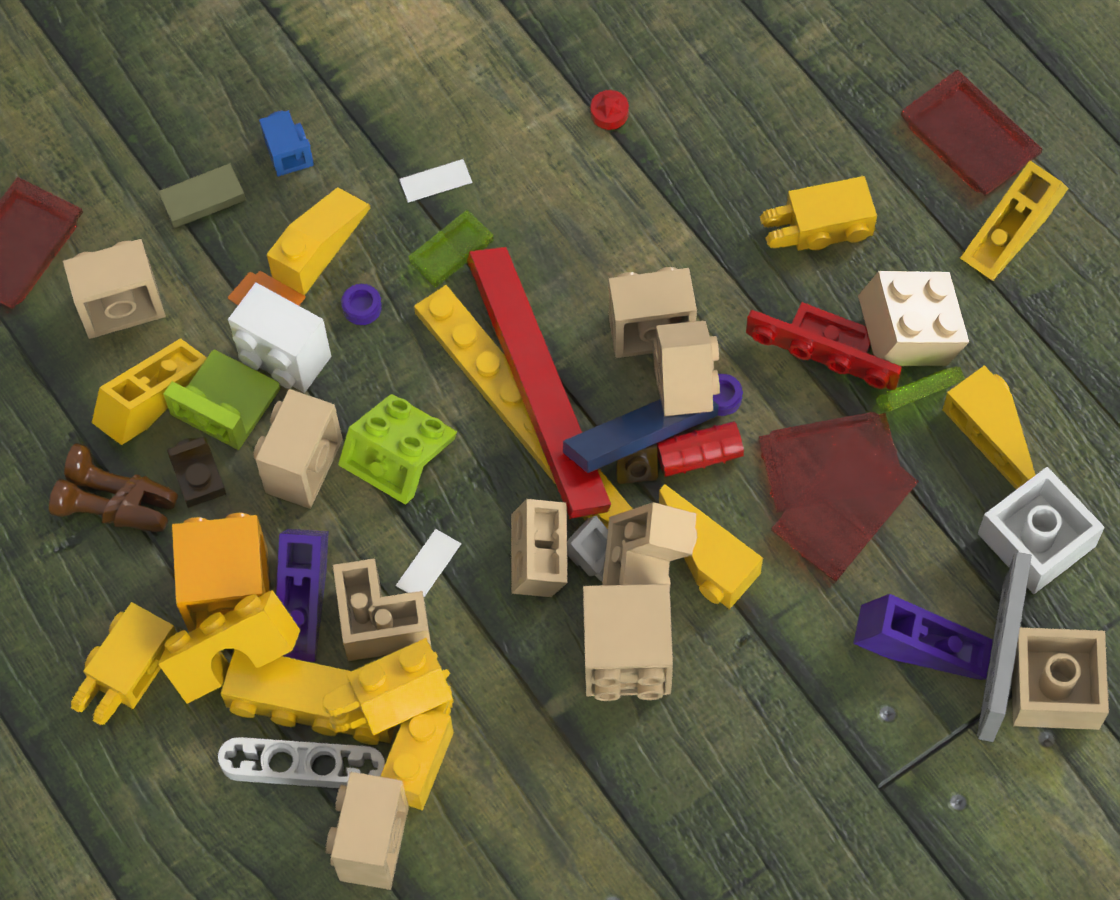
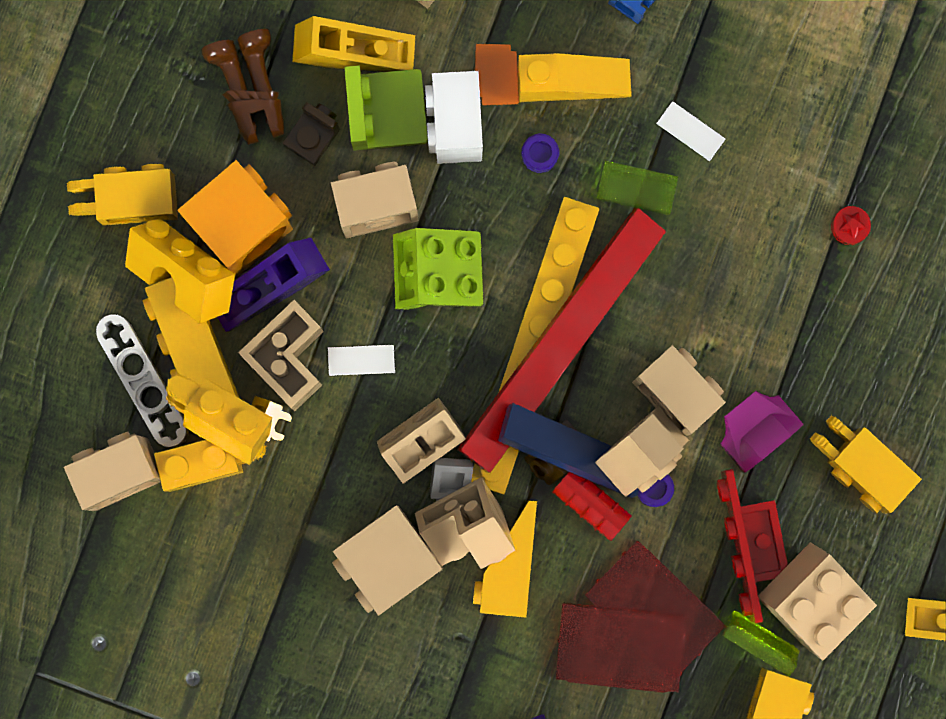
camera: 50 degrees right, 20 degrees up
none -> magenta slope [720,391,804,473]

